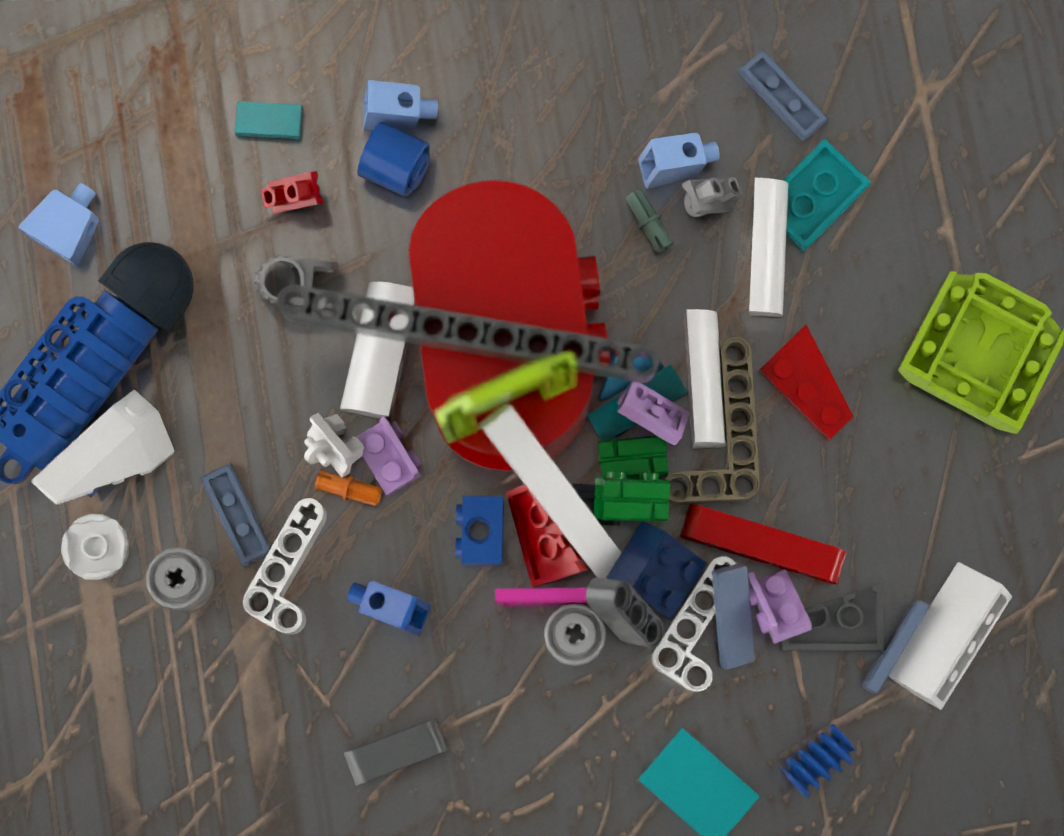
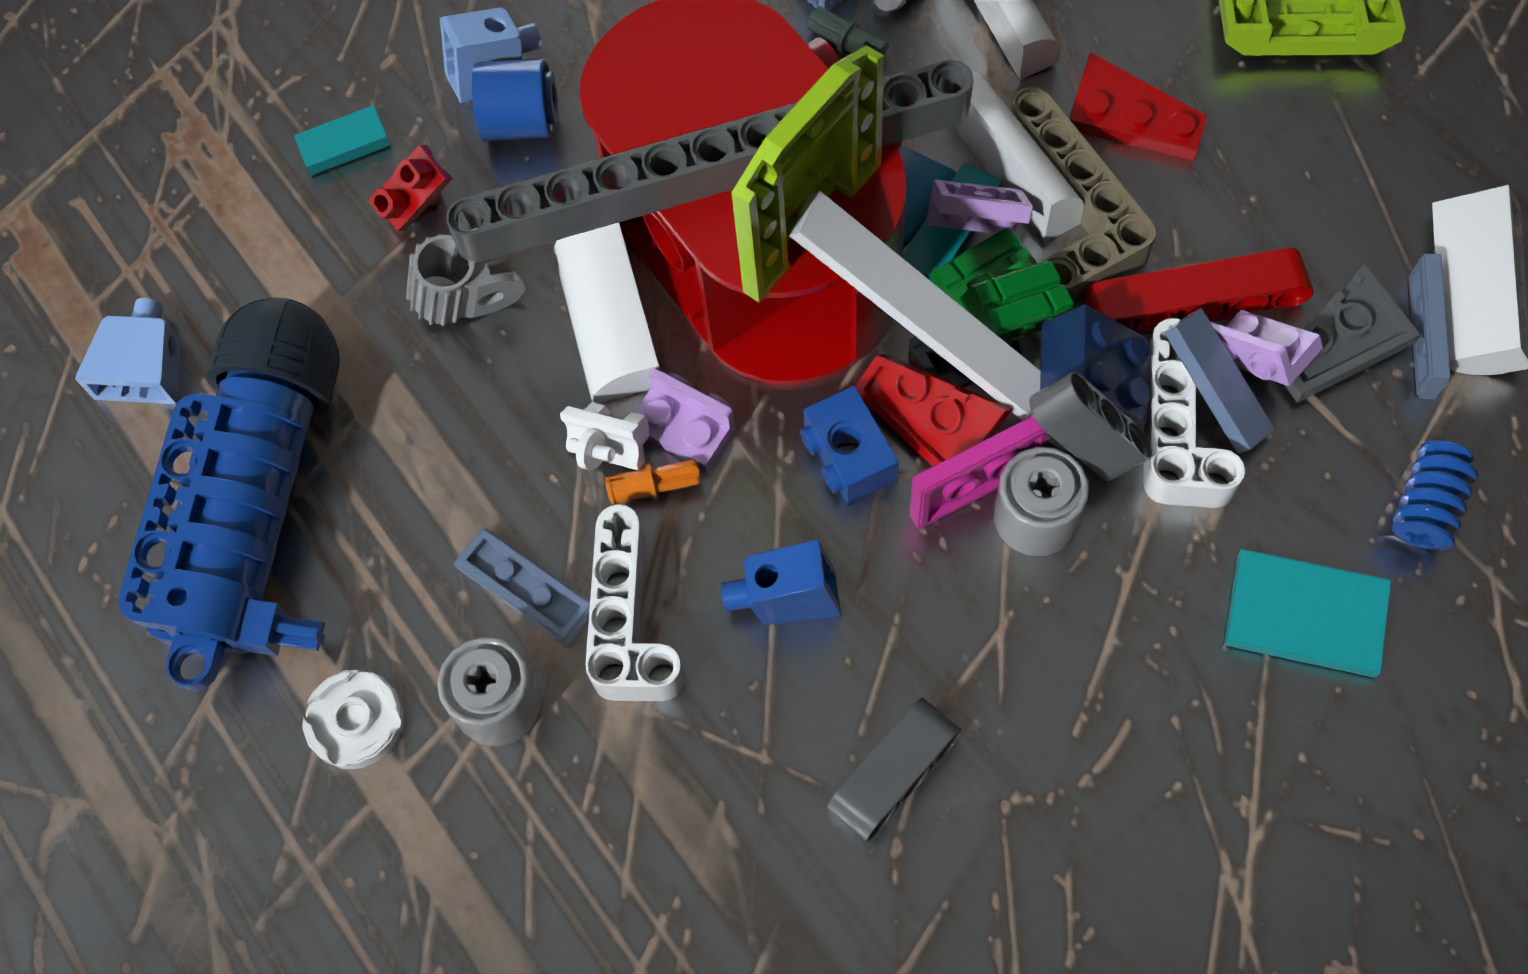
camera: 25 degrees left, 15 degrees down
white wedge [32,390,175,505] -> none

